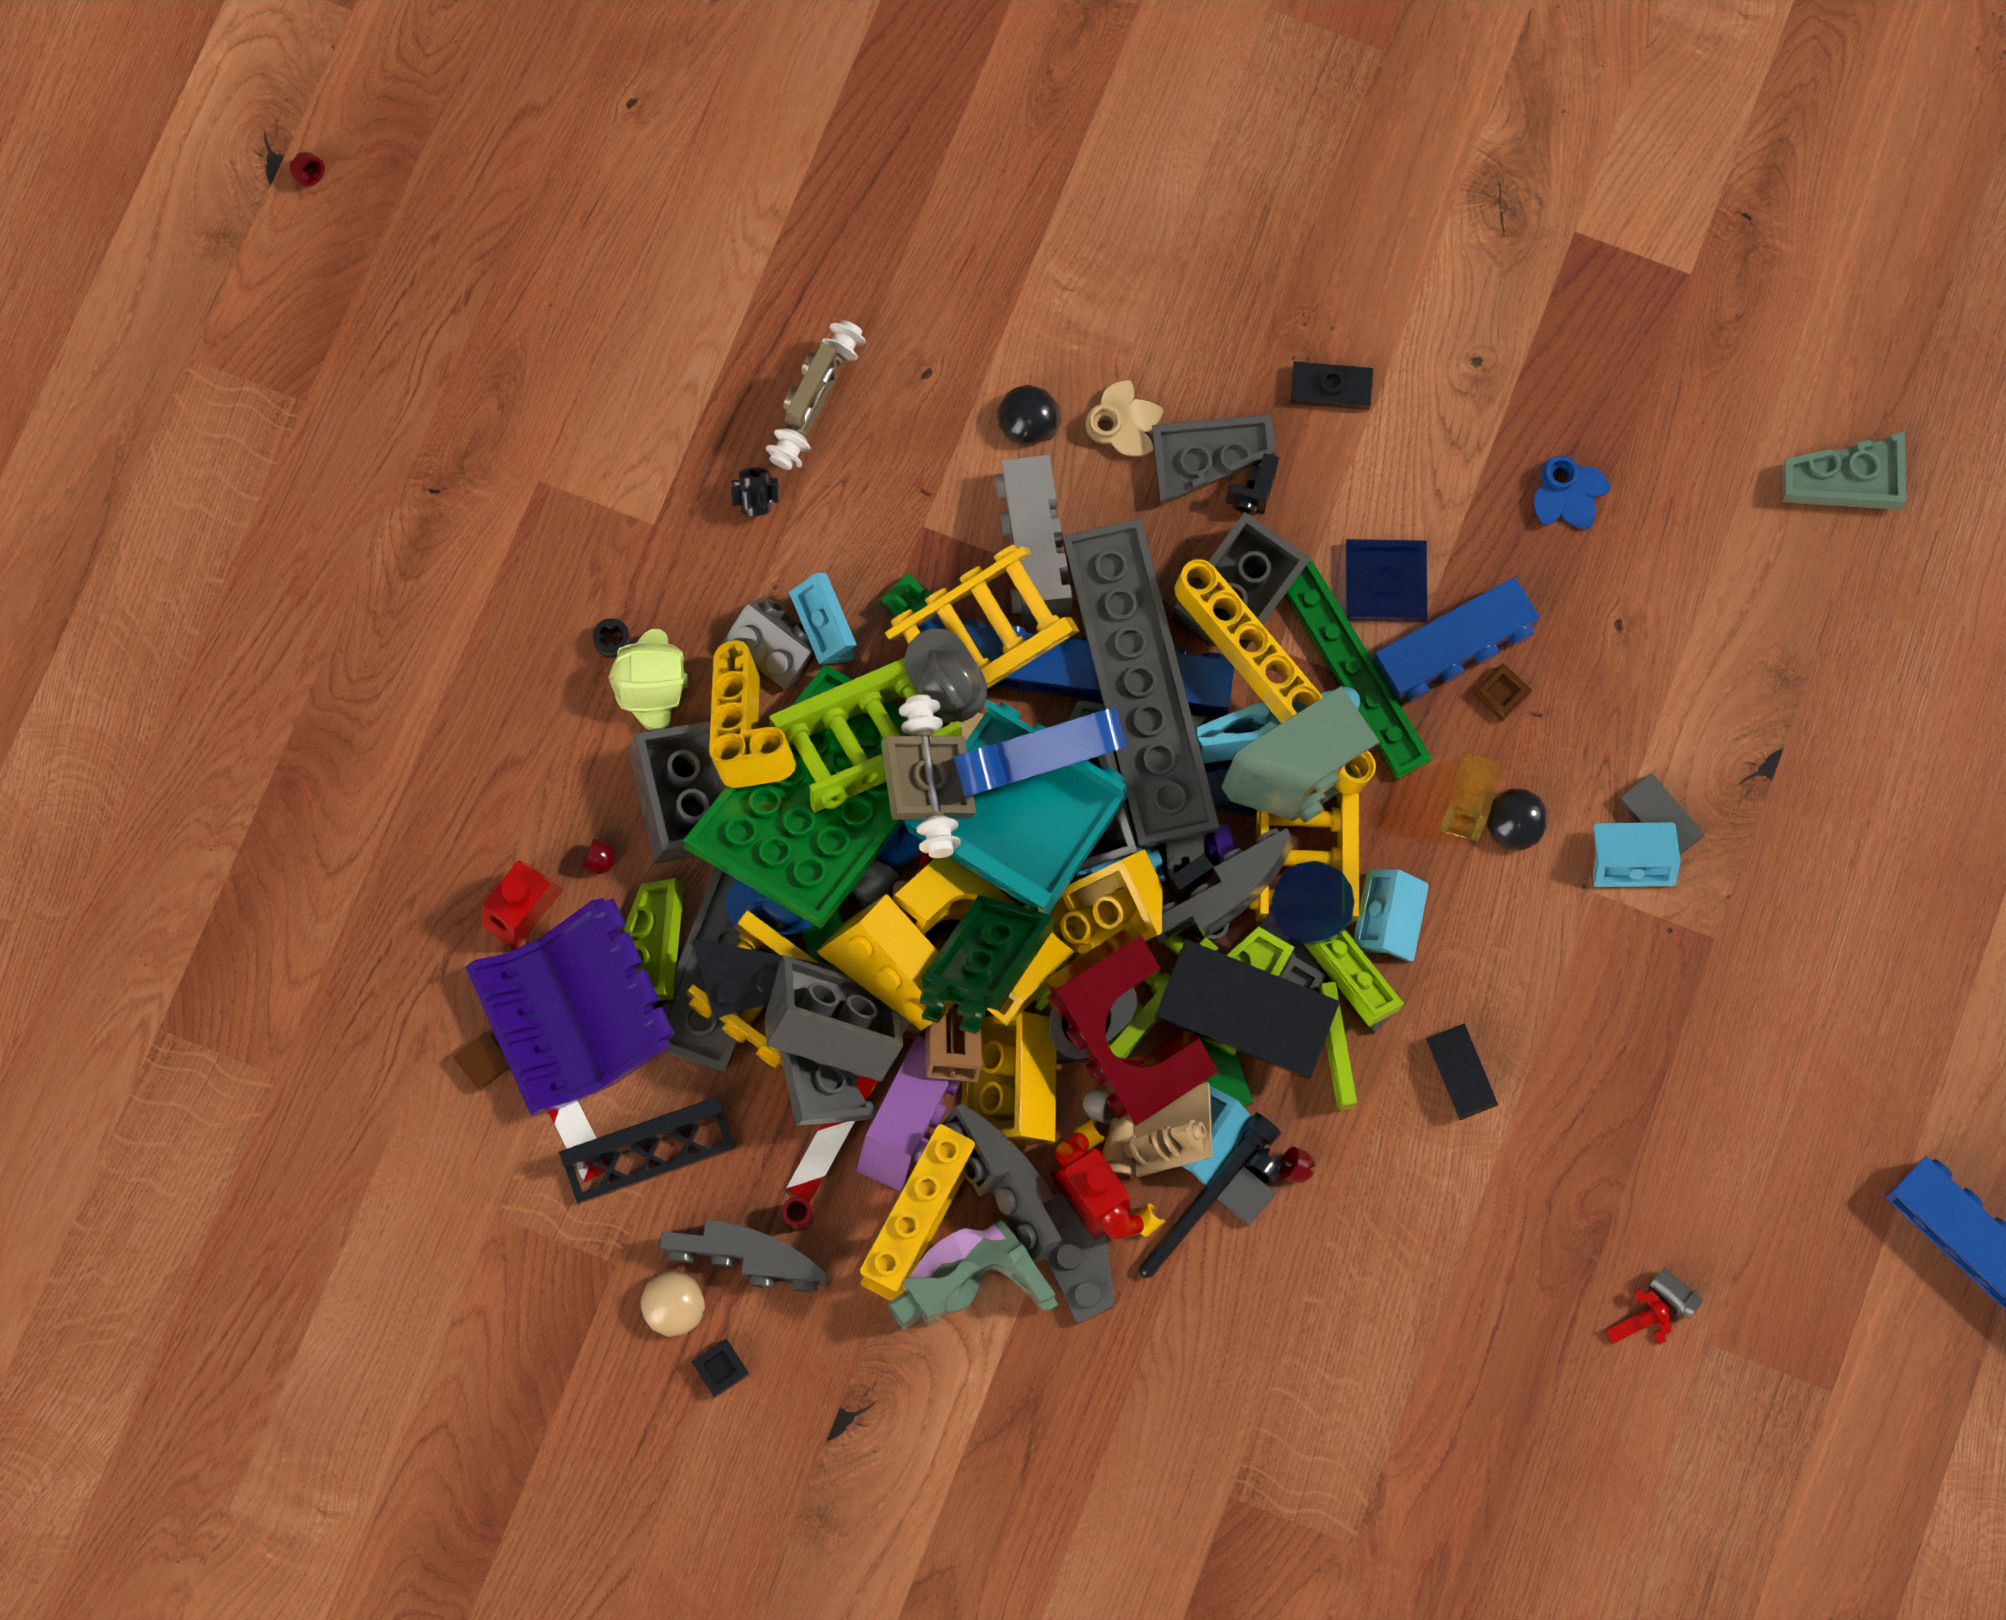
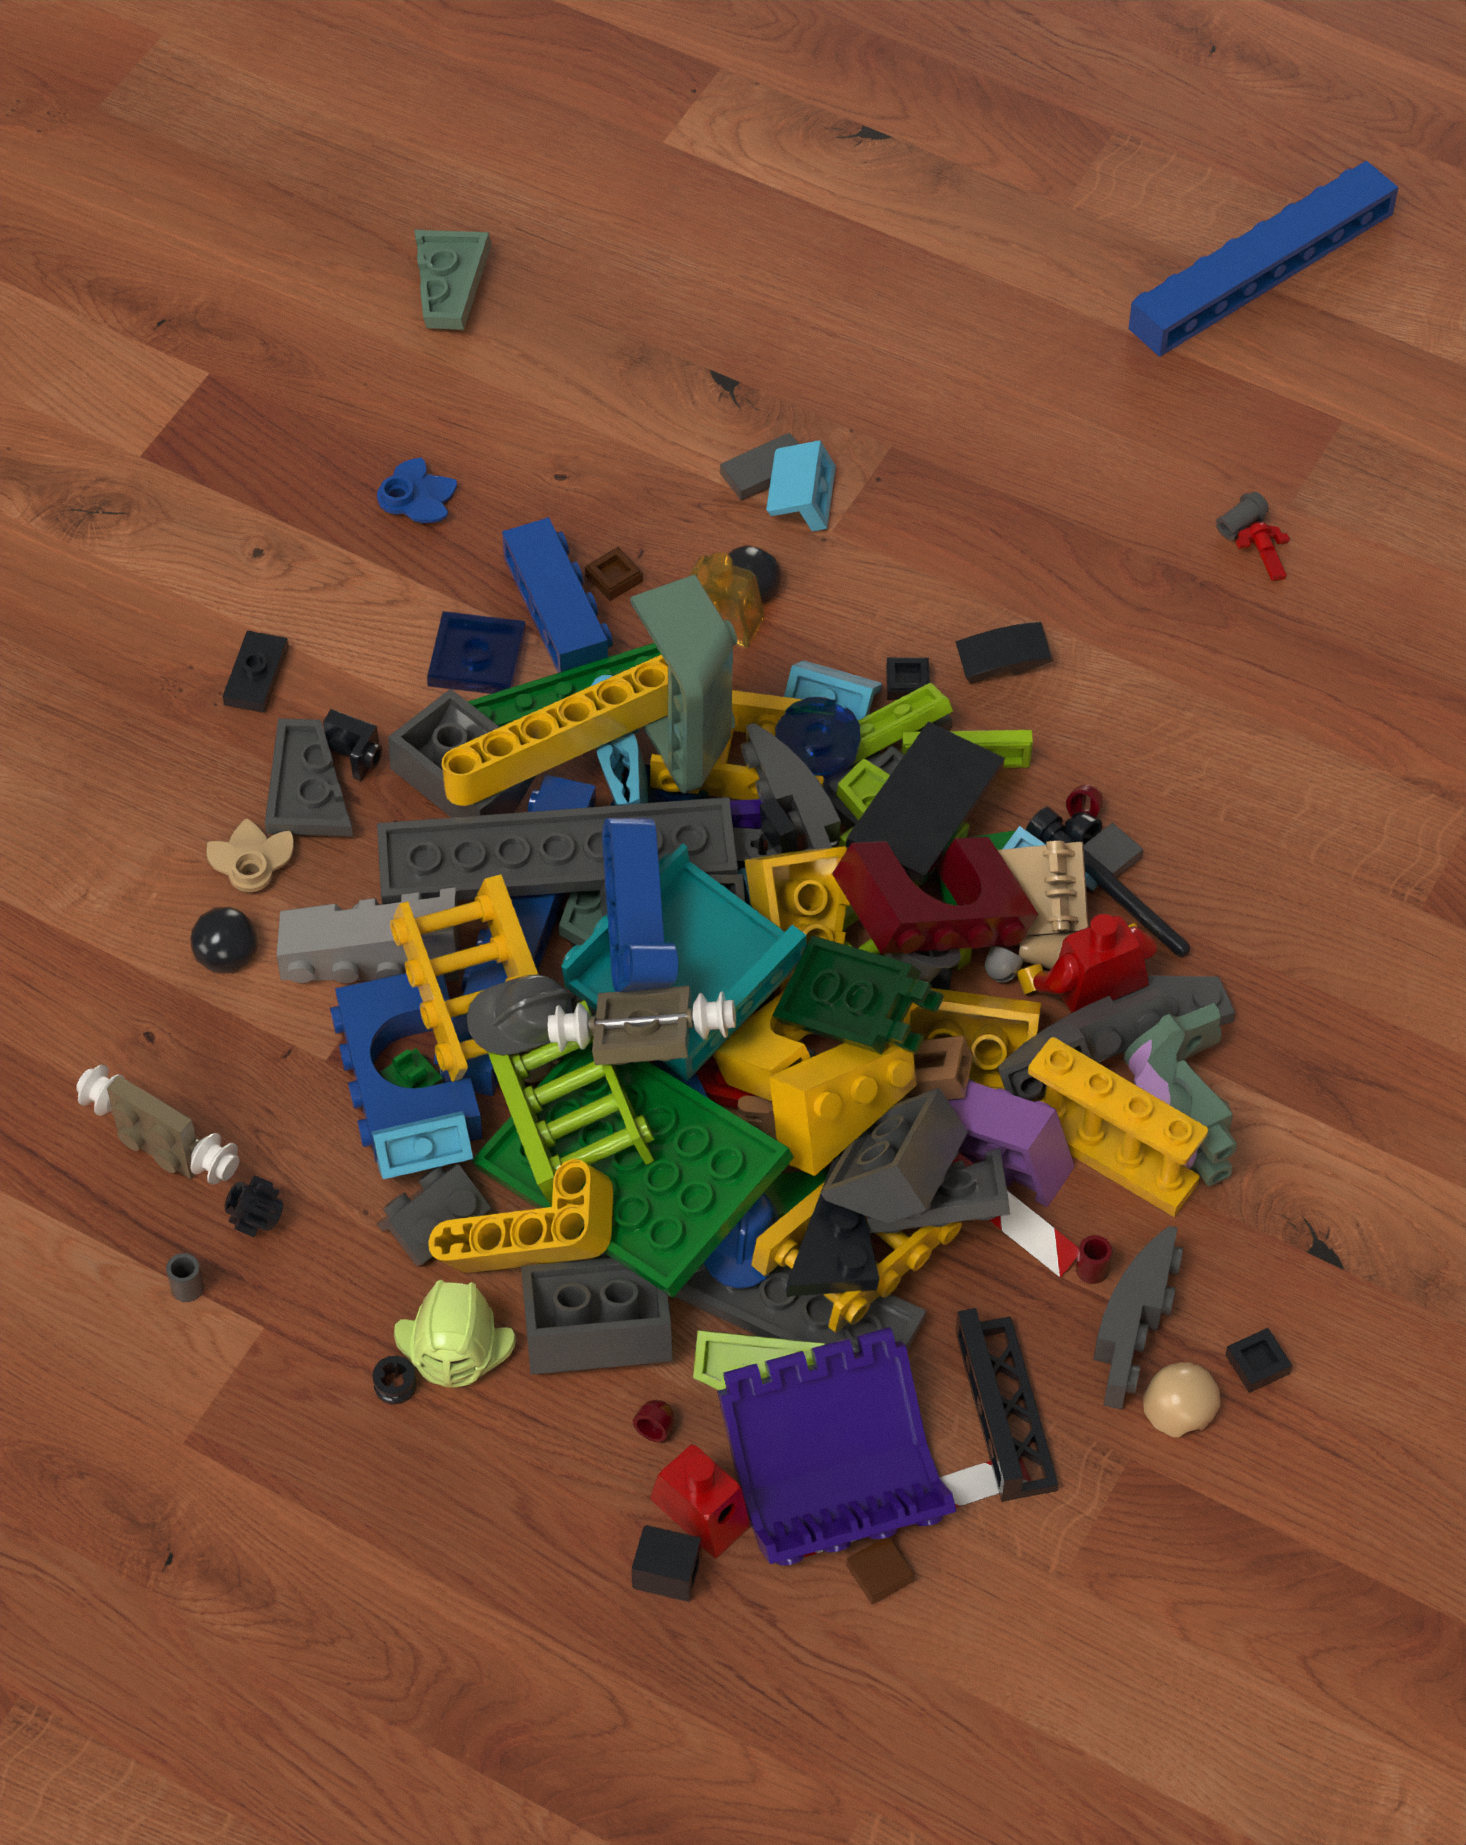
camera: 80 degrees left, 20 degrees down
none -> dark grey hinge [166,1253,204,1302]
none -> blue arch [330,973,483,1163]
none -> black panel [631,1525,701,1602]
none -> black tile [886,657,930,700]

